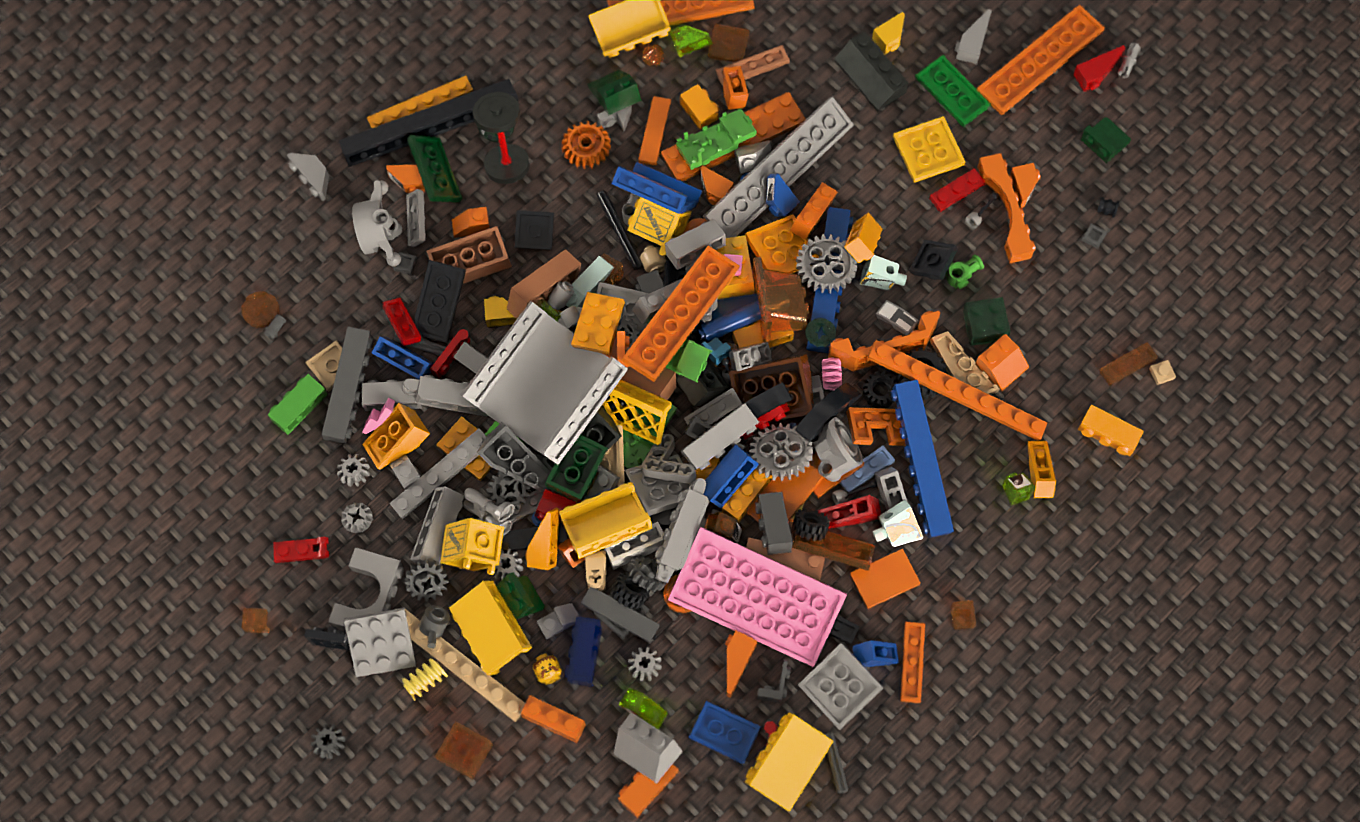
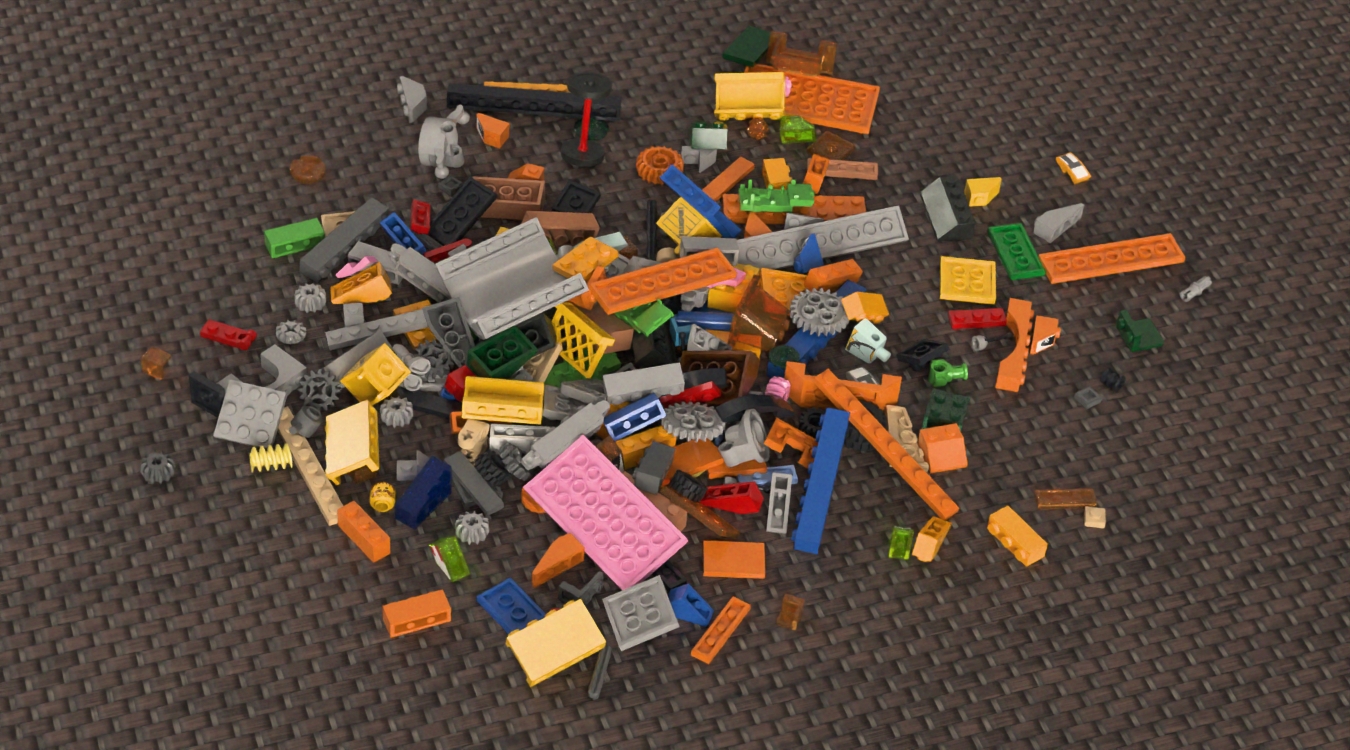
camera: 20 degrees right, 25 degrees down
dark grey pin [264,314,286,339] -> none
light grey plate [406,189,426,247] -> none
dark green tile [407,135,462,203] -> none
clear orange brick [435,721,493,781] -> none
dark green bracket [497,572,545,619] -> none
light orange slope [525,508,559,570] -> none
light grey brick [547,281,574,310] -> none
light grey slope [614,713,682,783] -> none
torso [872,500,923,546] -> none
red slope [1073,45,1125,92] -> none

